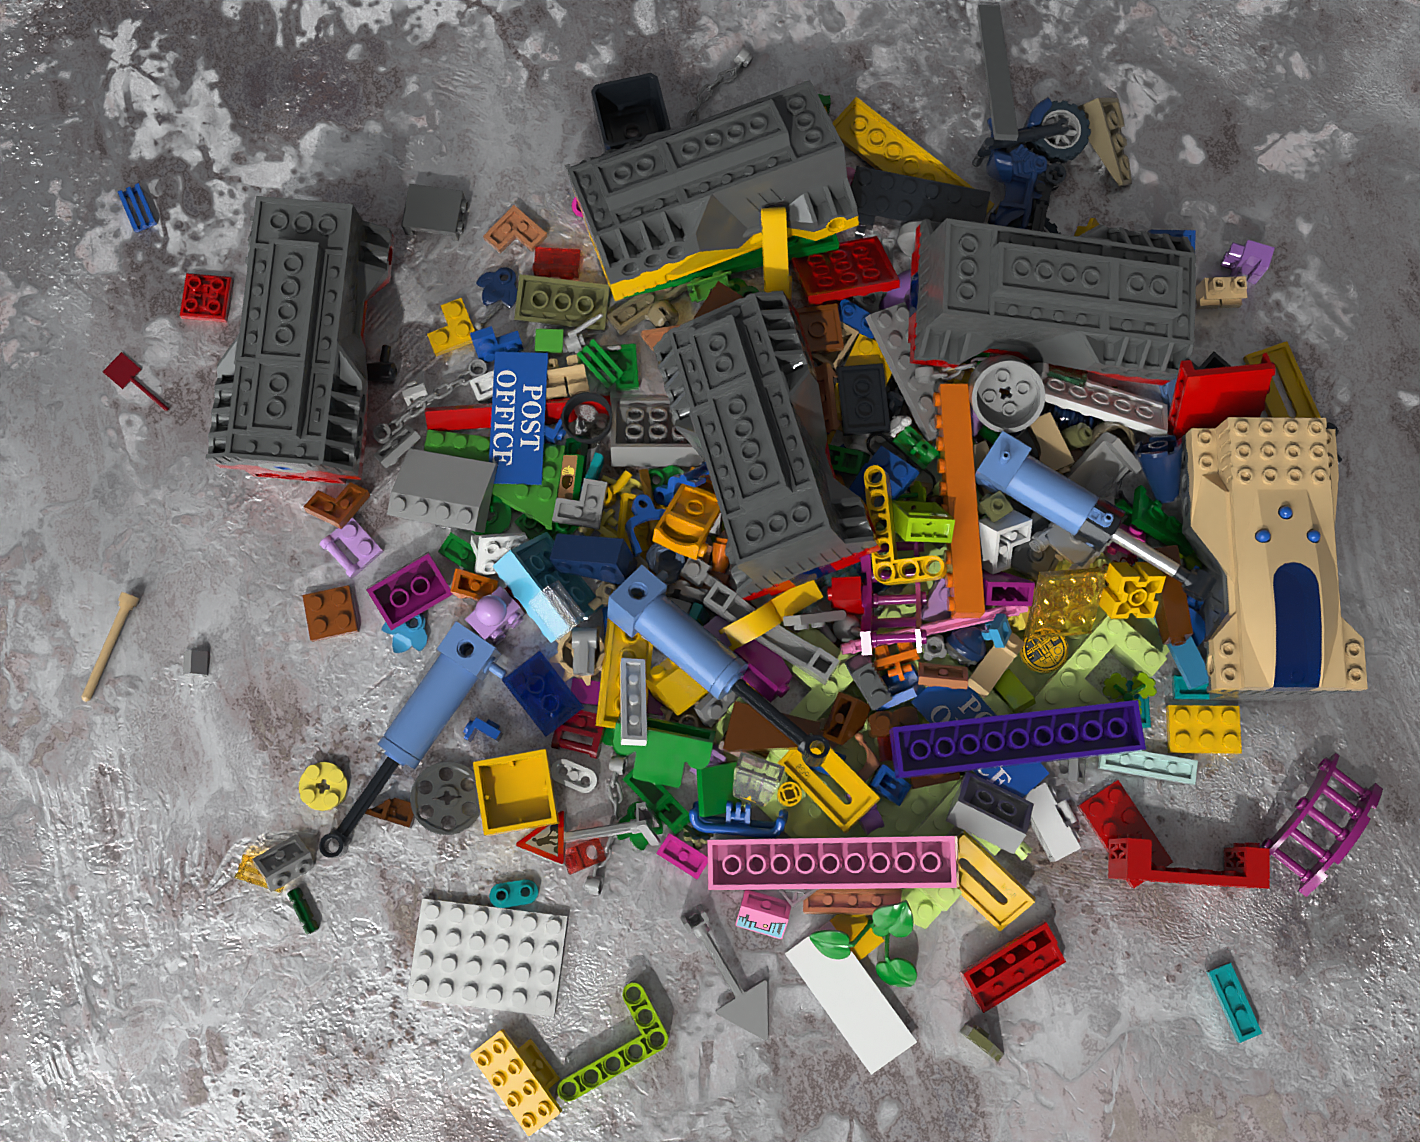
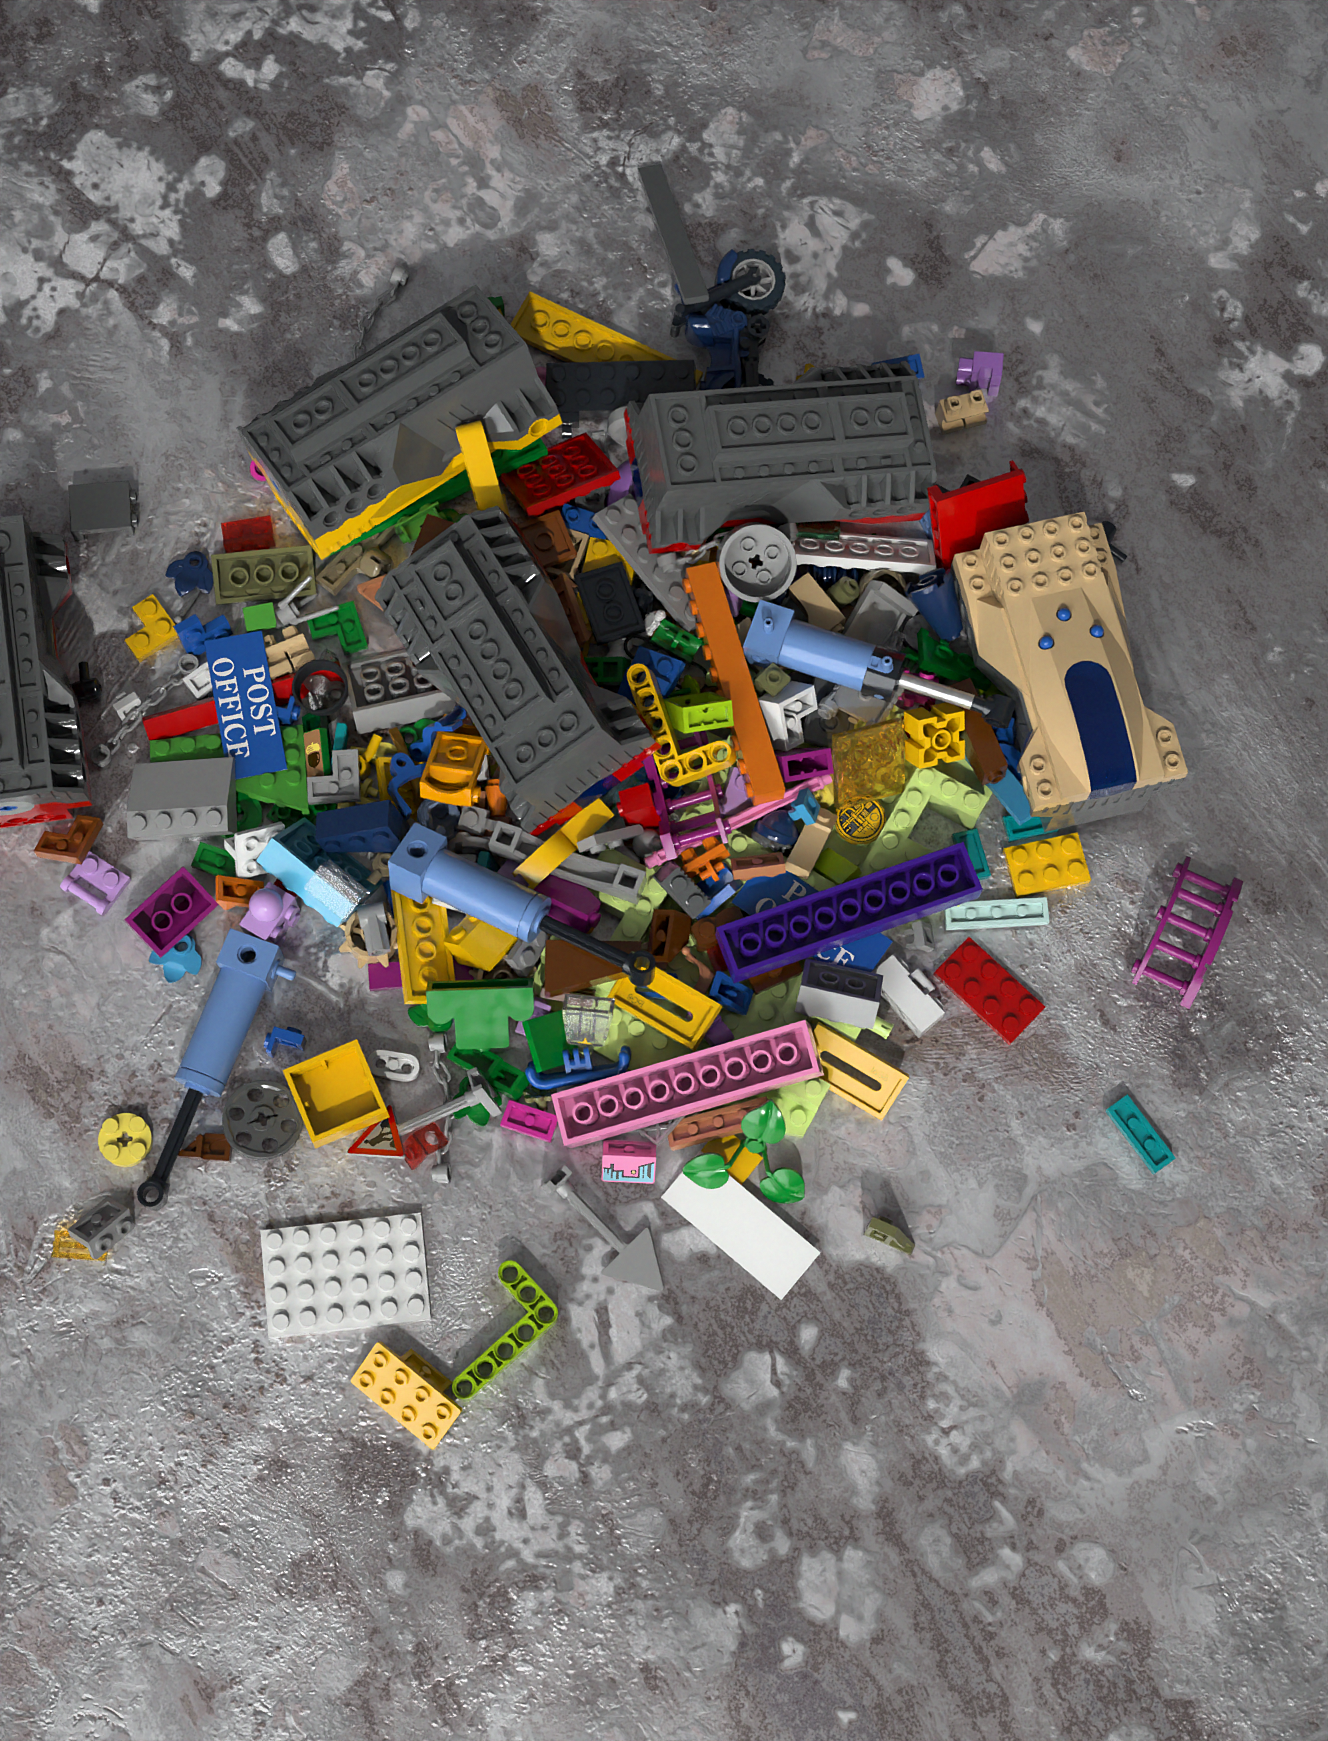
camera: 15 degrees left, 5 degrees down
dark green axle [287,887,319,935] -> none
dark orange plate [302,585,359,642] -> none
light grey plate [373,424,421,468] -> none
nougat plate [483,205,548,254] -> none
teal plate [489,880,539,908] -> none
clear blue slope [501,650,584,737] -> none
dark red plate [551,705,606,759] -> none
green tile [577,339,625,389] -> none
black plate [591,73,671,153] -> none
white plate [620,658,647,746] -> none
yellow wheel [777,782,802,807] -> none
light grey plate [922,634,947,661] -> none
red brick [959,920,1066,1013] -> none
dark tan wedge [1077,98,1132,186] -> none
lime plant [1102,672,1157,715] -> none
red plate [1108,834,1270,889] -> none
yellow piece [1243,341,1321,418] -> none

